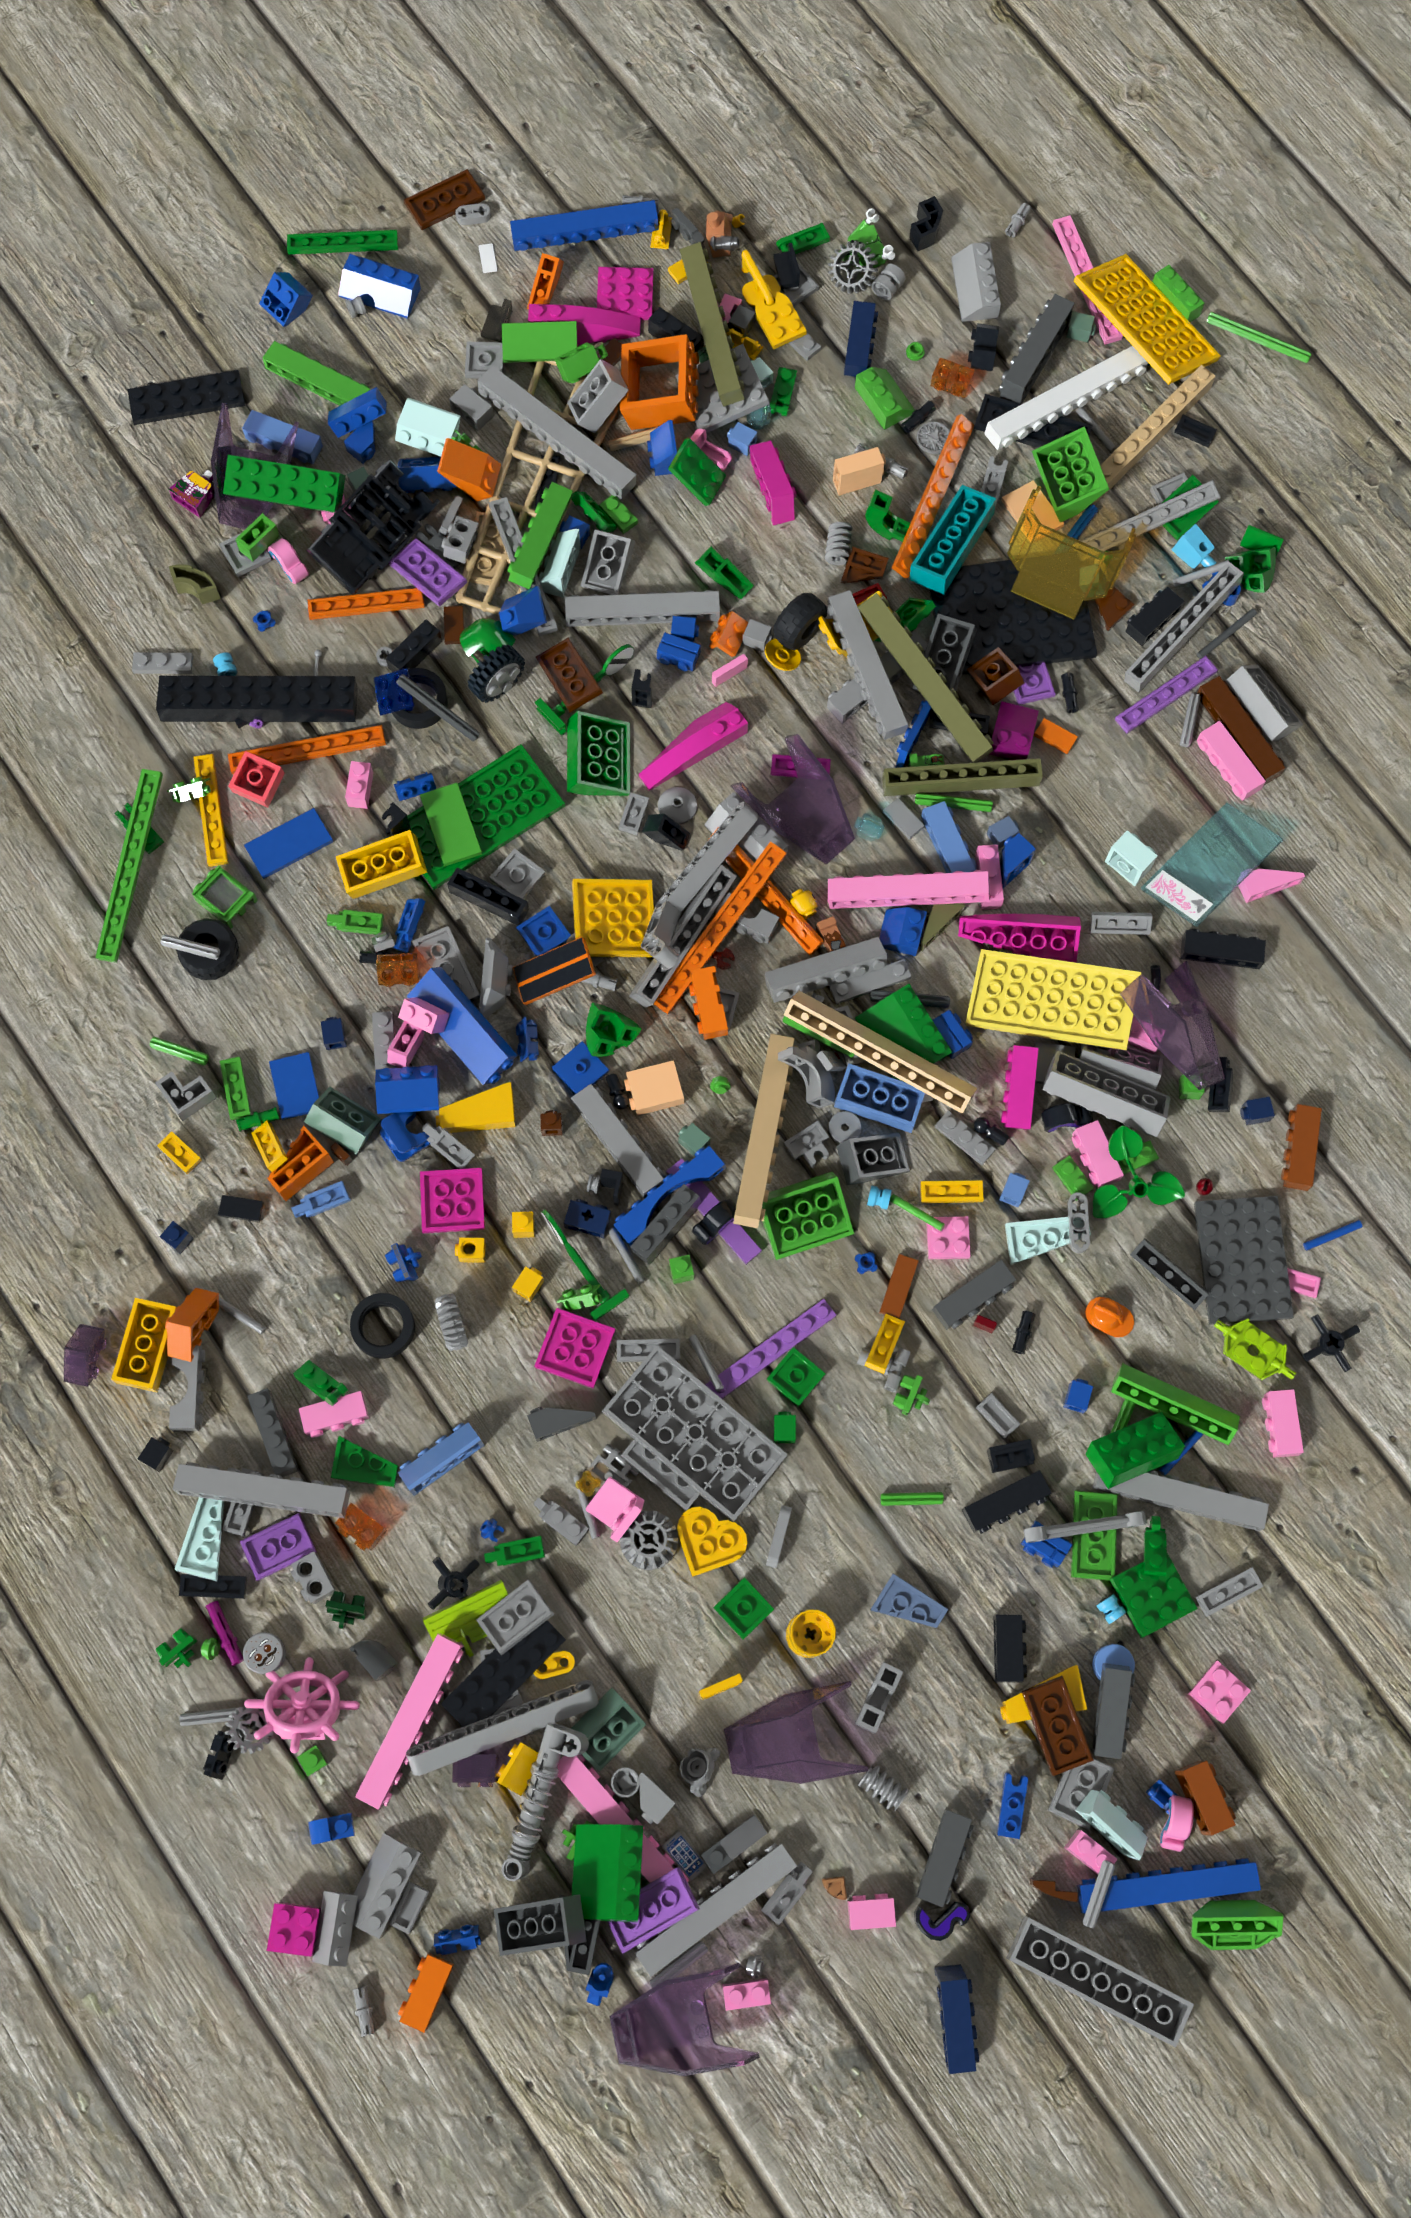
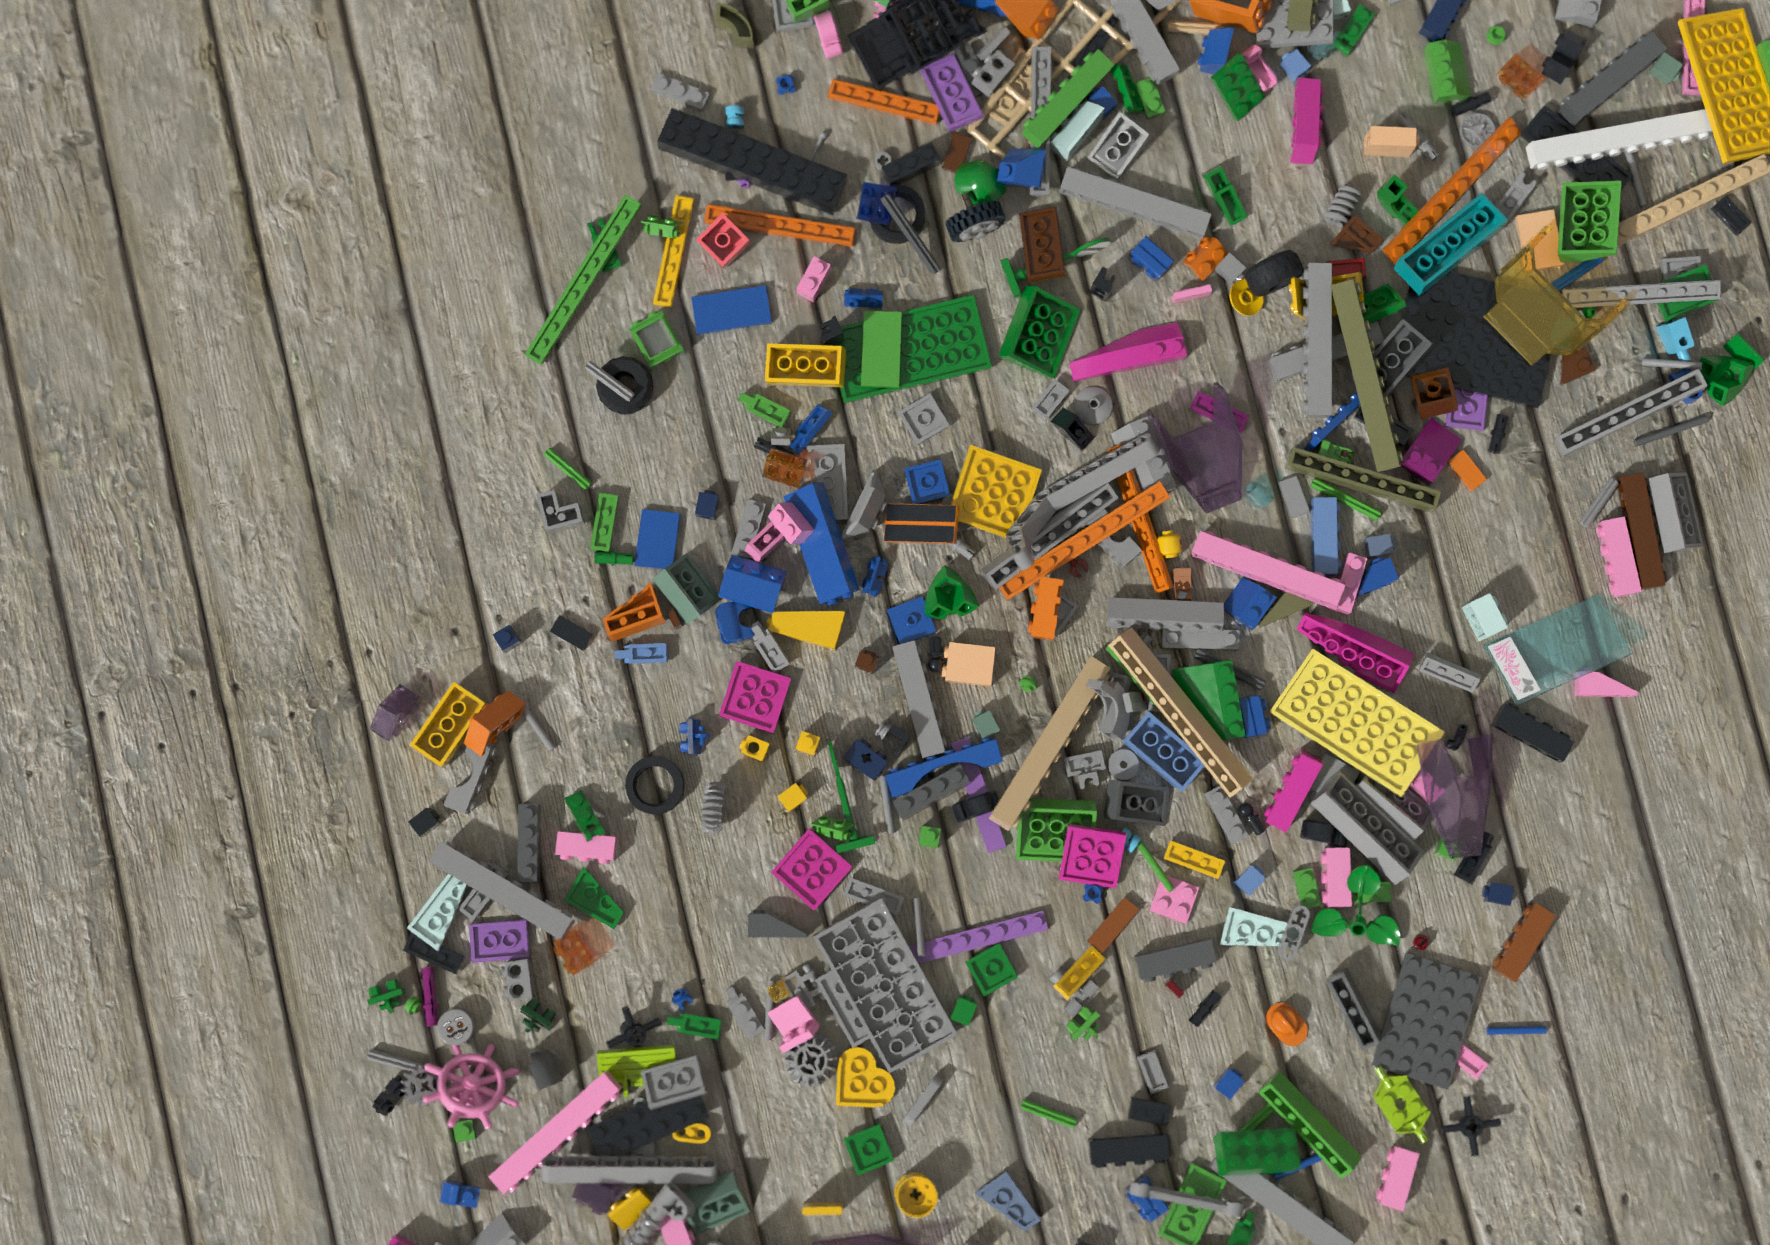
camera: 30 degrees right, 10 degrees up
yellow plate [157,1131,202,1175] -> none
yellow plate [251,1120,288,1172] -> none
medium blue slope [397,1423,484,1496] -> none
black brick [447,868,529,926] -> none
blue brick [671,616,699,642] -> none
medium lavender tile [1115,656,1218,734] -> none
black brick [1125,587,1185,646] -> none
none -> dark pink plate [1058,824,1126,888]

